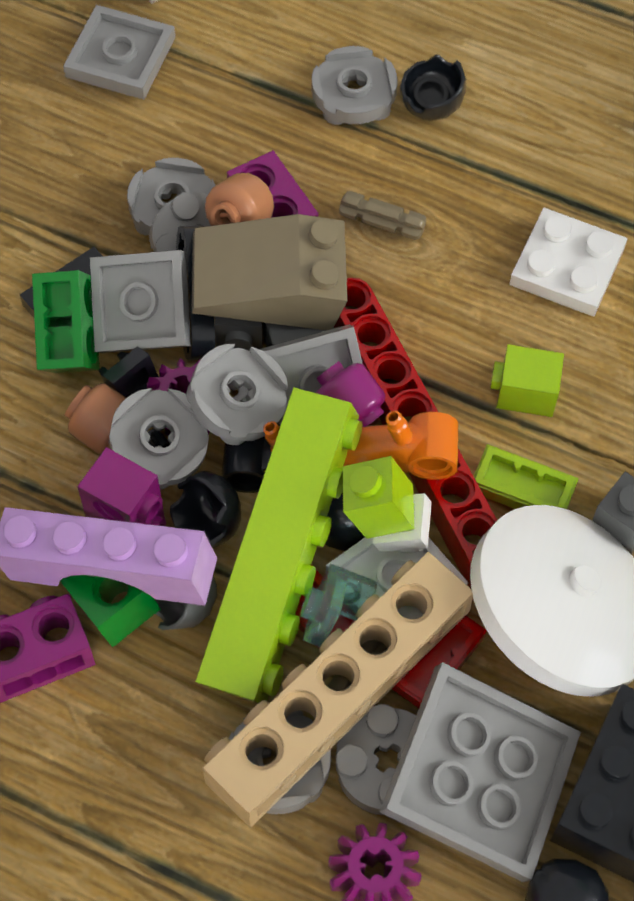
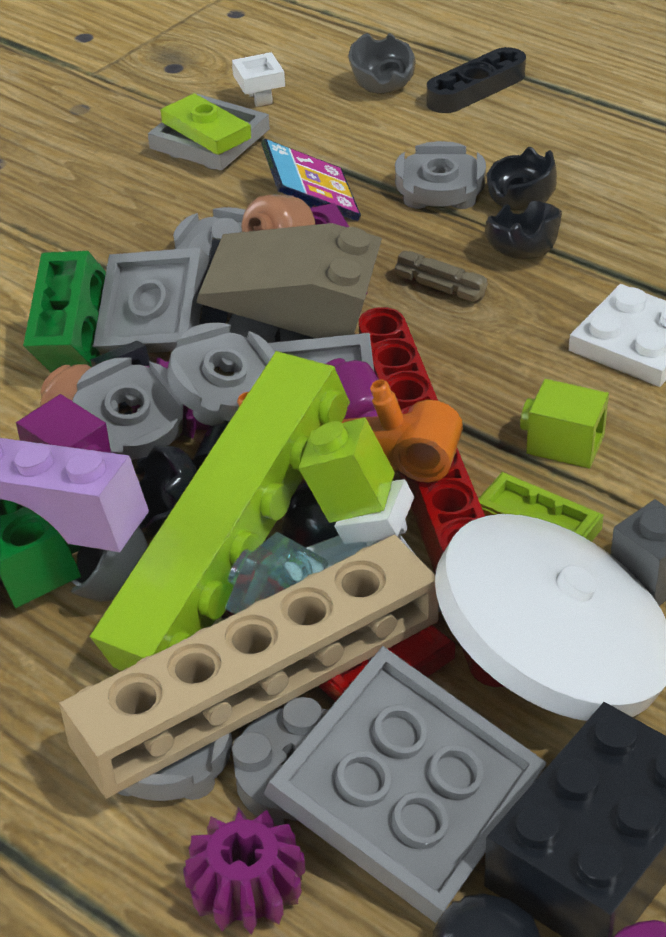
camera: 15 degrees right, 20 degrees down
none -> lime plate [160,93,252,155]
none -> piece [261,138,361,221]
none -> black hair [485,201,562,259]

